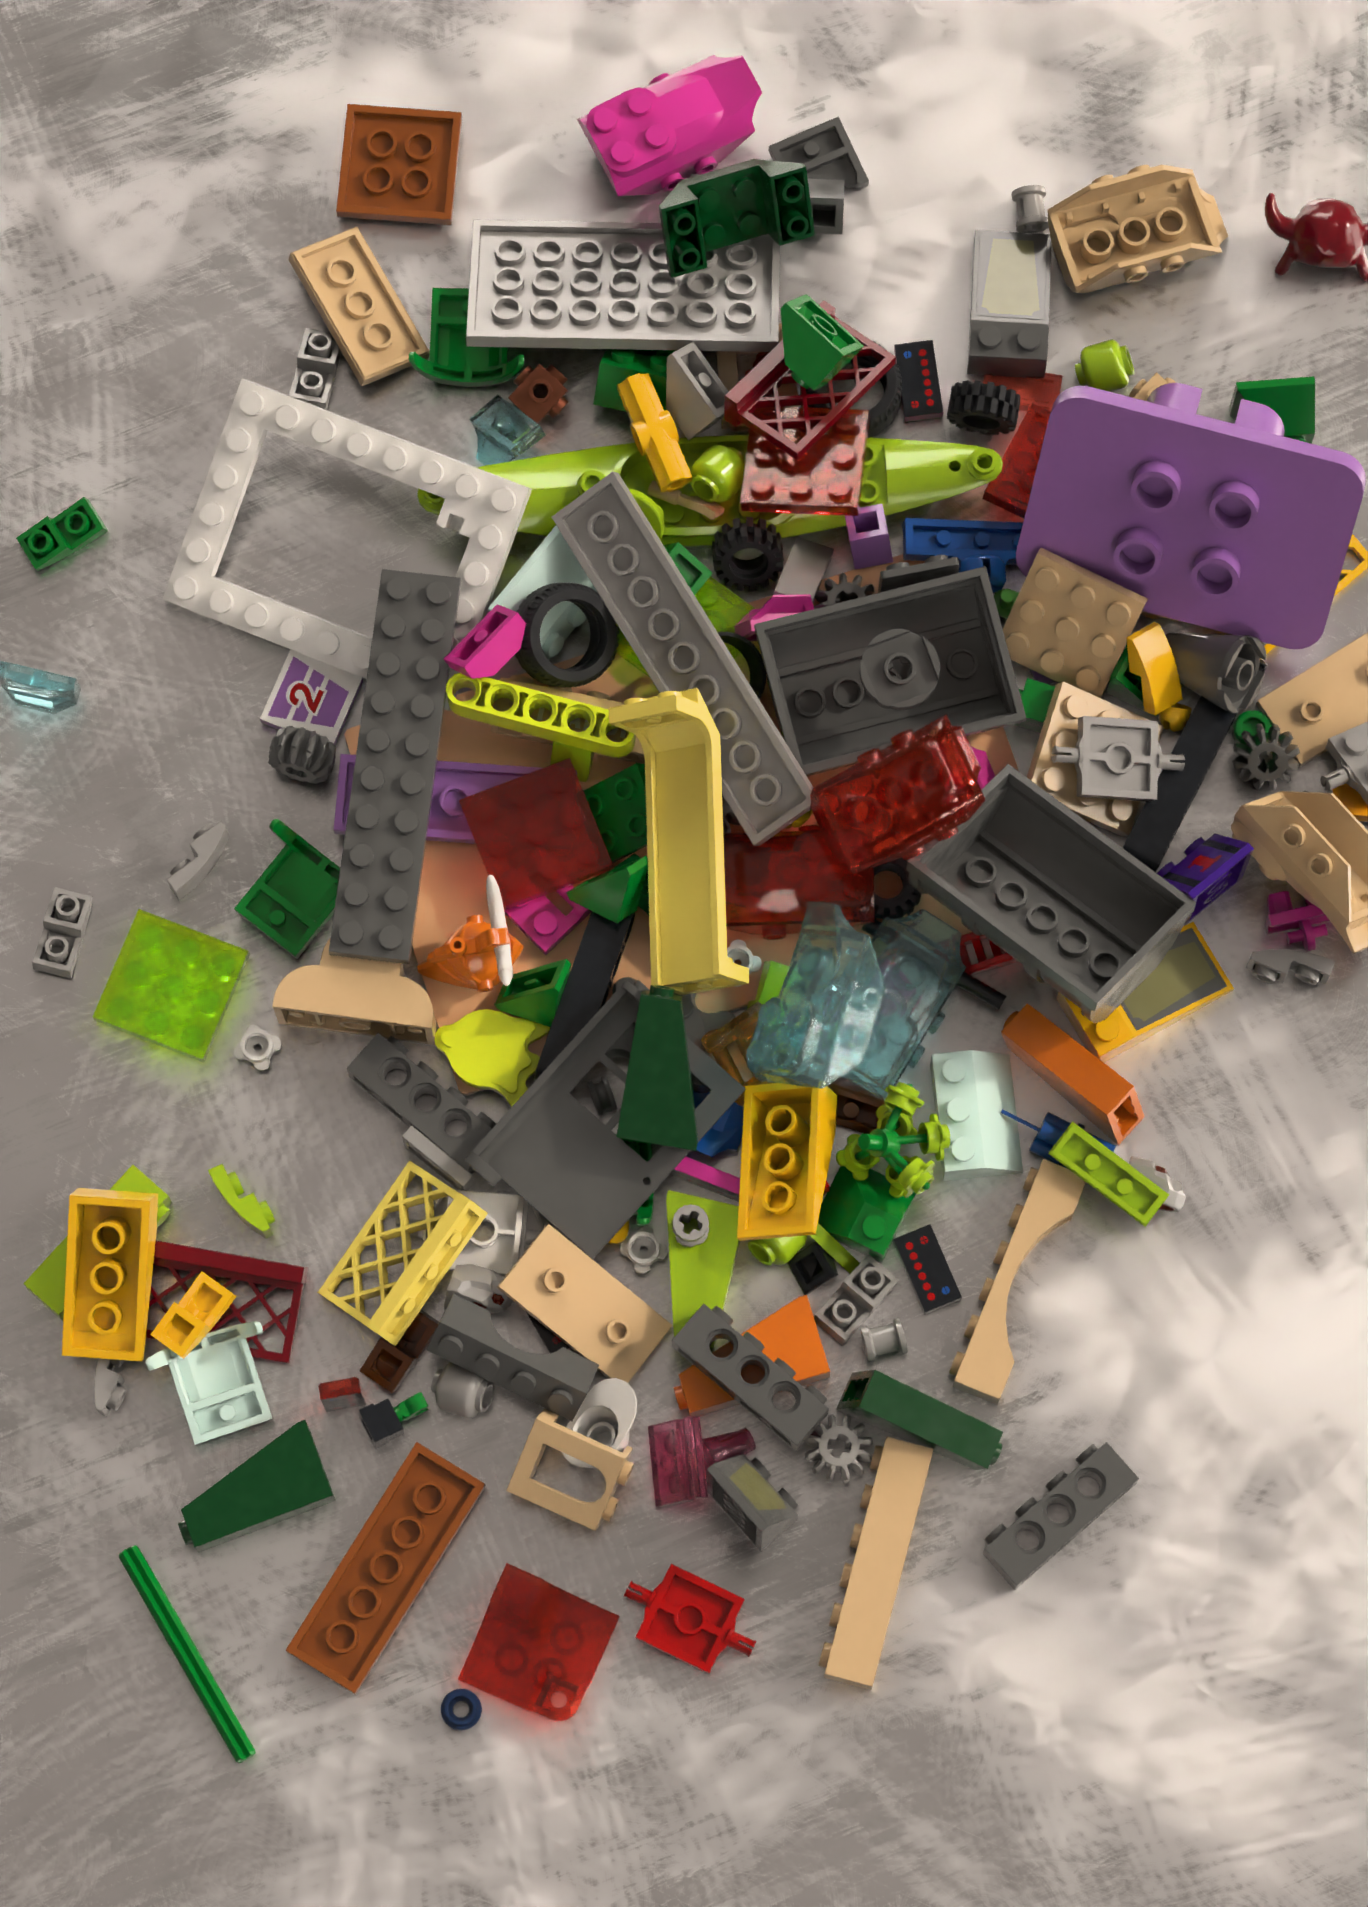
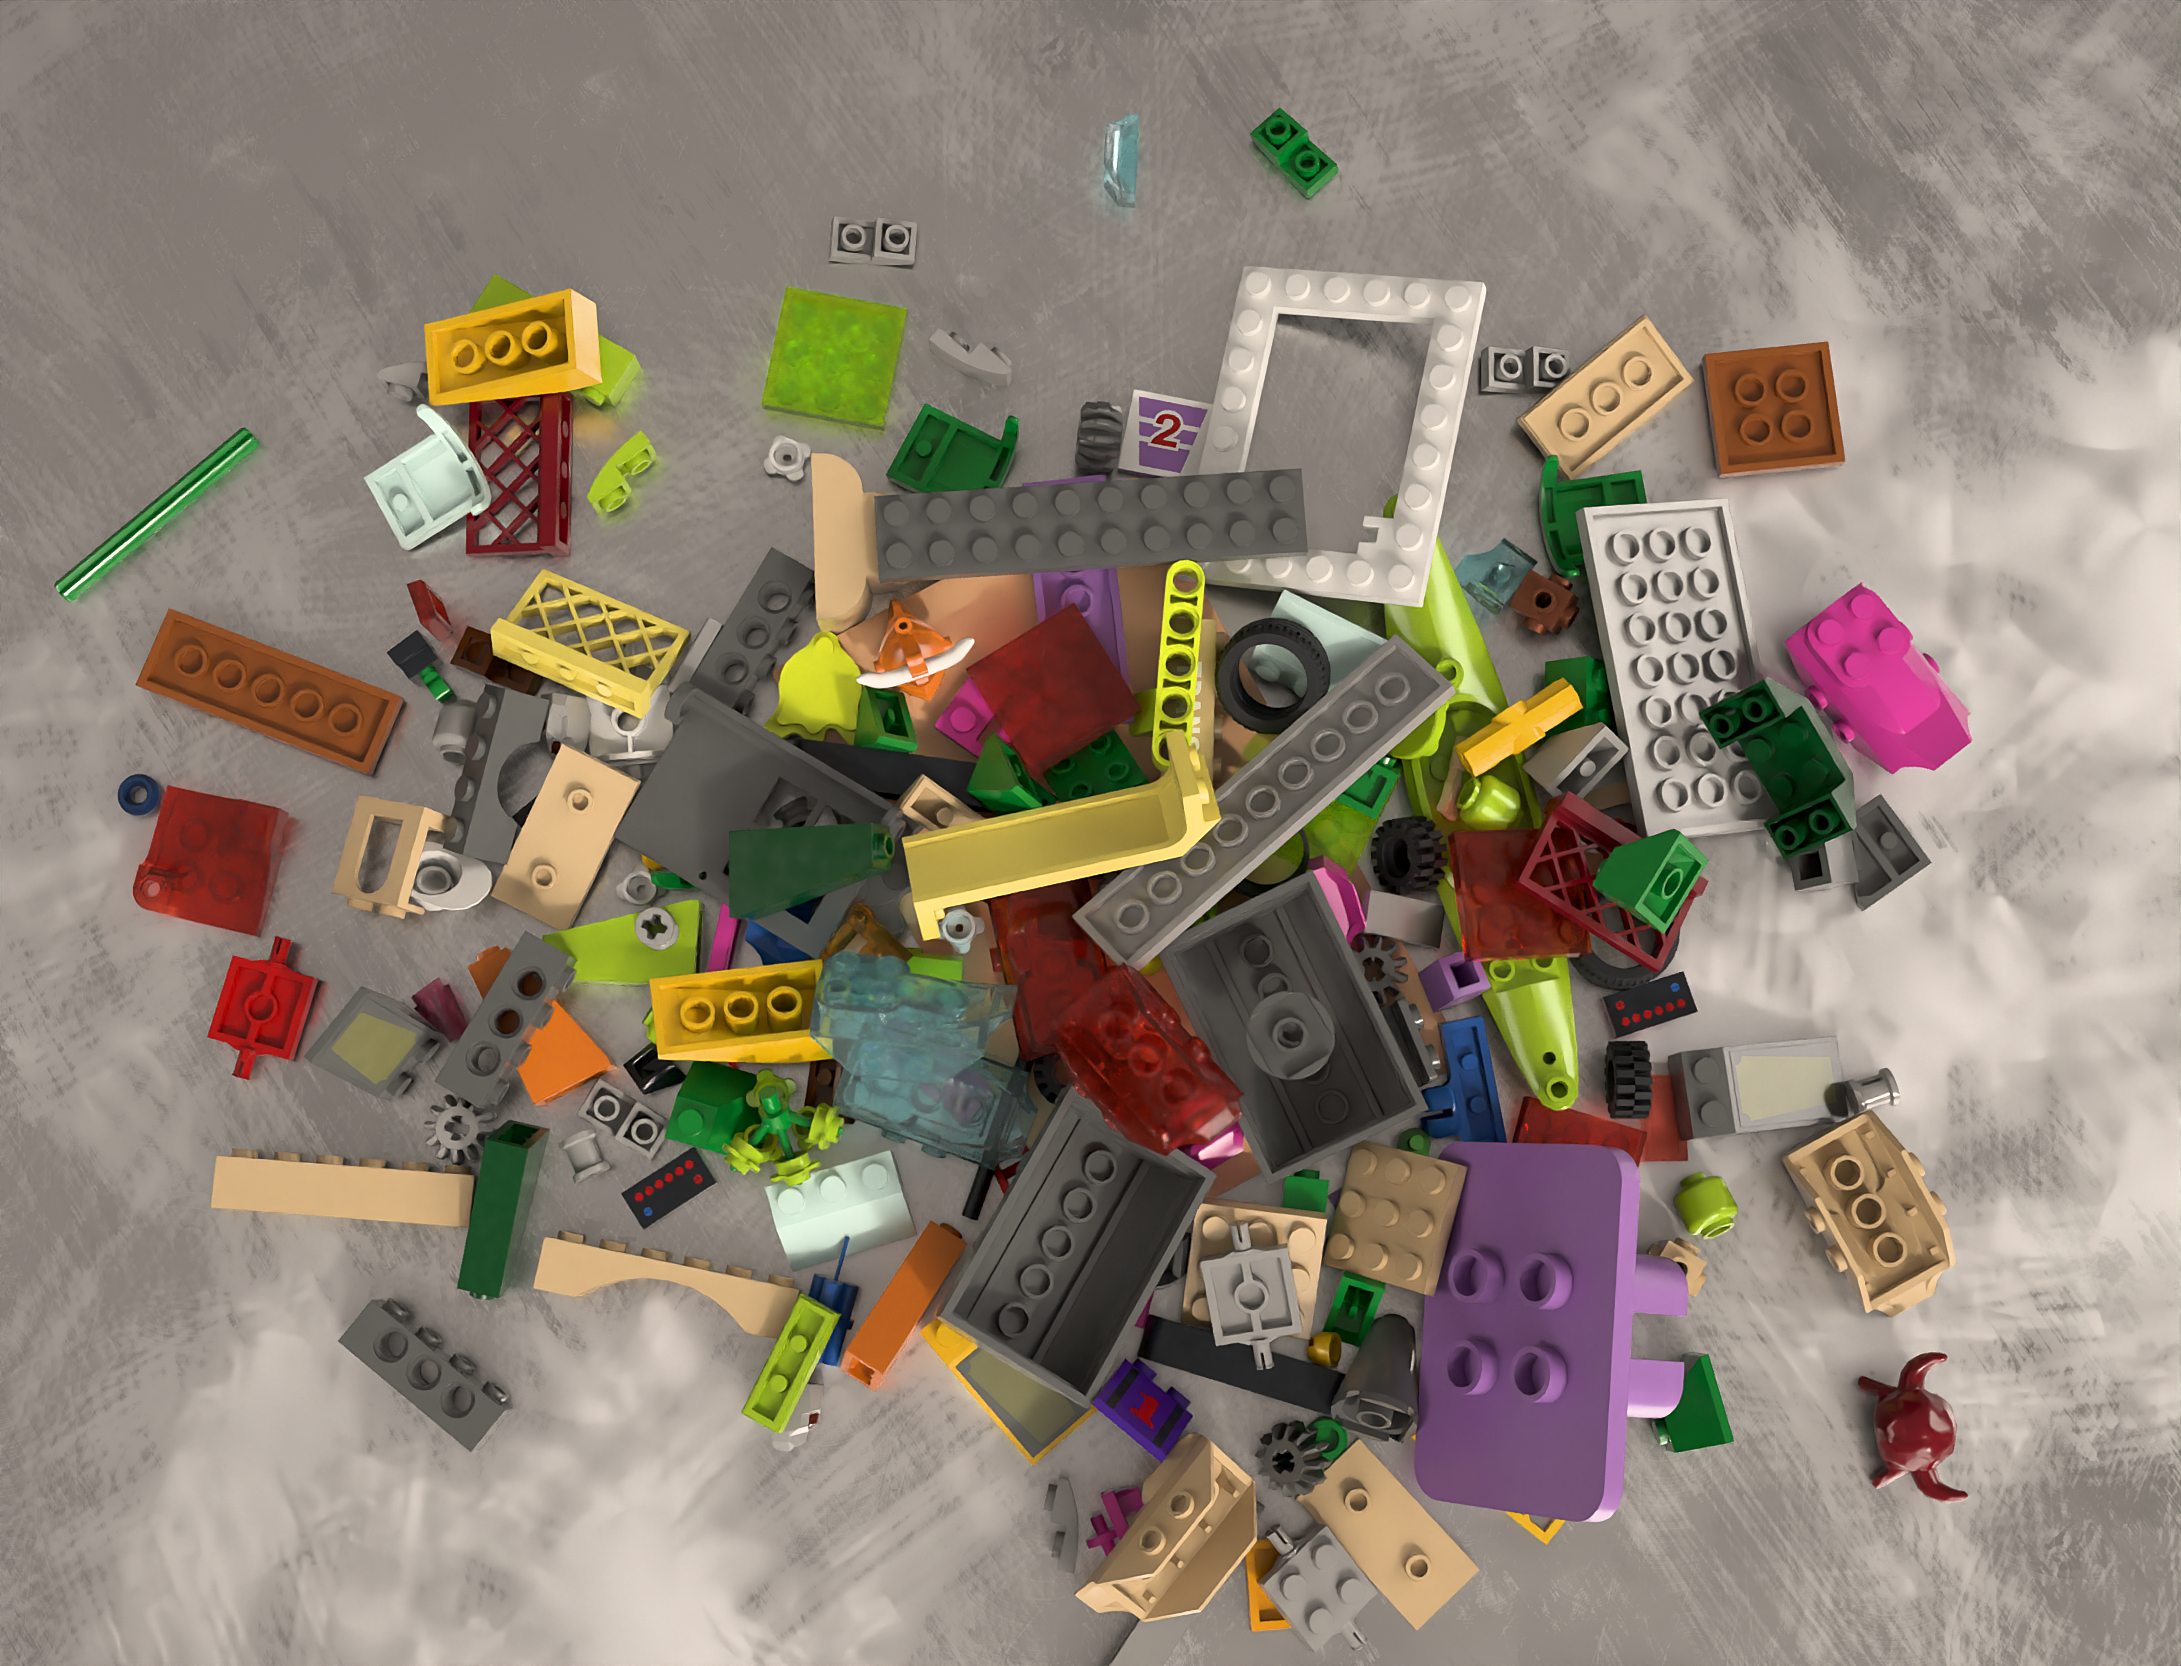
camera: 80 degrees right, 5 degrees up
yellow slope [150,1271,237,1359] -> none
dark green slope [178,1420,336,1553] -> none
dark pink slope [443,604,526,679] -> none
clear pink plate [648,1416,708,1507] -> none
lime piece [810,1223,860,1274] -> none
yellow slope [1126,622,1183,715] -> none
none -> tan slope [894,774,985,831]

